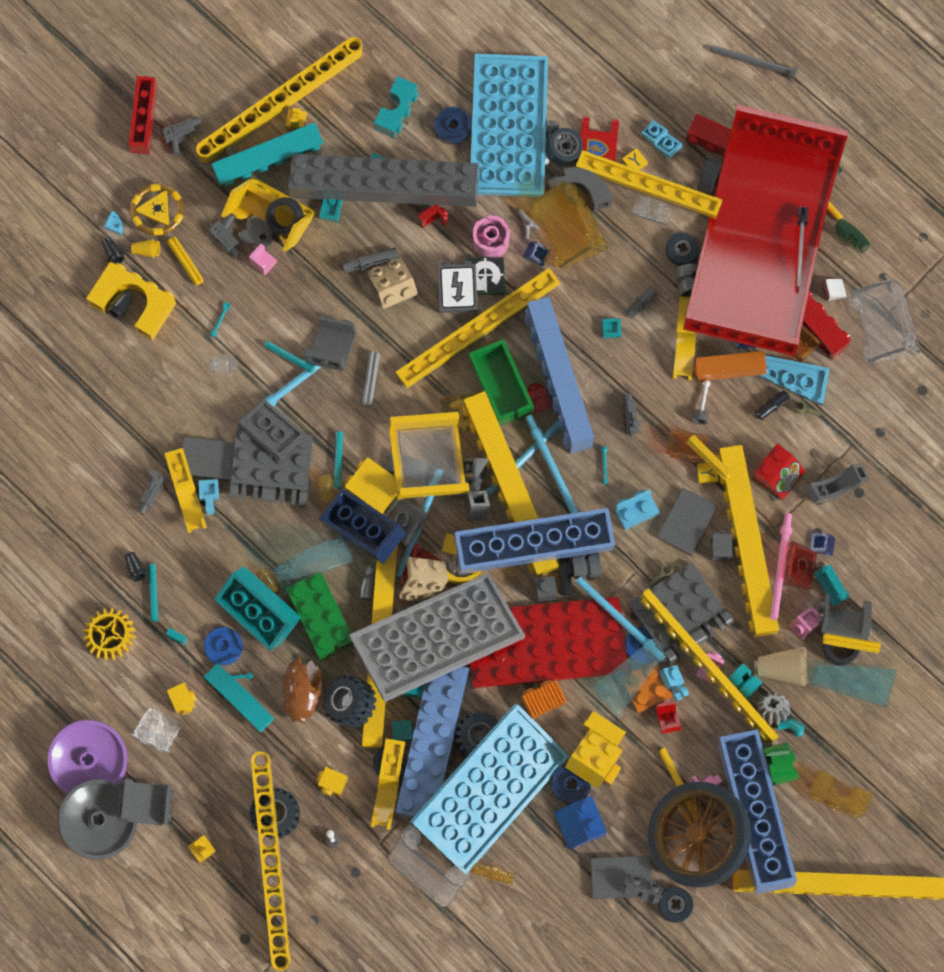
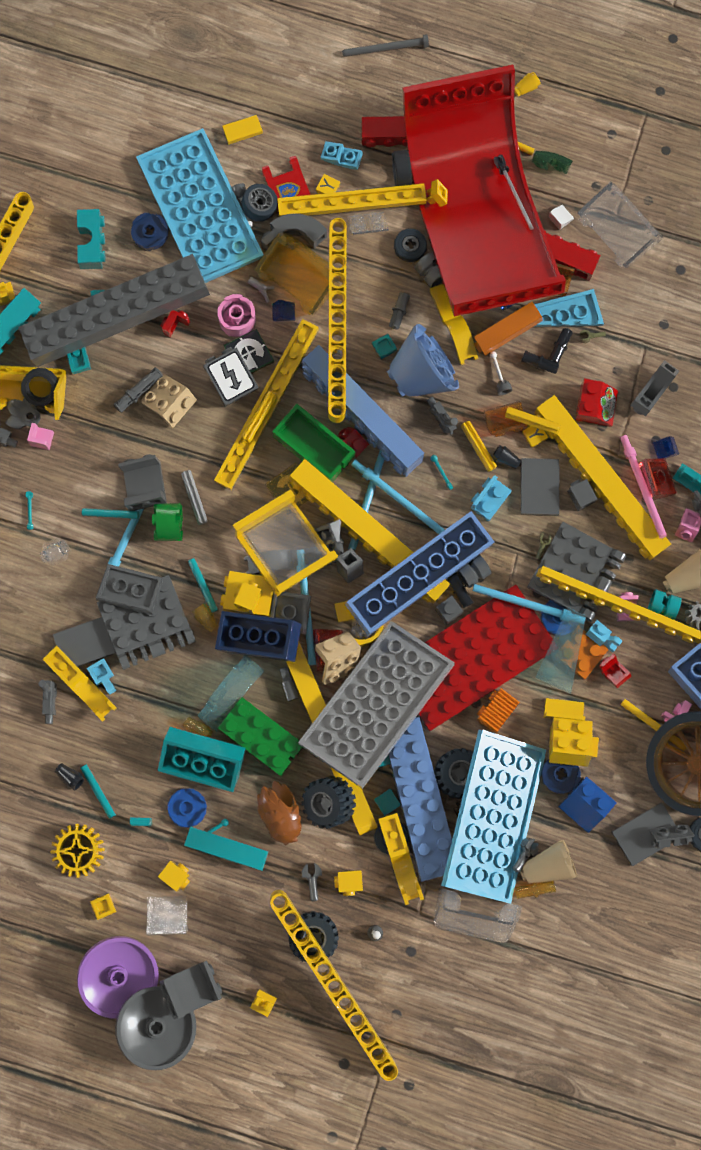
camera: 30 degrees left, 5 degrees up
none -> yellow tile [90,894,116,920]
none -> green brick [152,503,183,541]
none -> yellow tile [222,115,263,145]
none -> yellow brick [234,581,262,613]
none -> yellow axle [242,391,277,443]
none -> dark grey bar [302,863,322,902]
none -> yellow beam [328,218,347,423]
none -> medium blue cone [387,324,459,397]
none -> yellow tile [426,179,448,206]
none -> yellow axle [461,421,497,472]
none -> black cone [492,445,521,469]
none -> dark grey bar [513,838,539,872]
none -> yellow cone [515,72,541,97]
none -> tan cone [520,840,577,883]
none -> black axle [521,351,559,374]

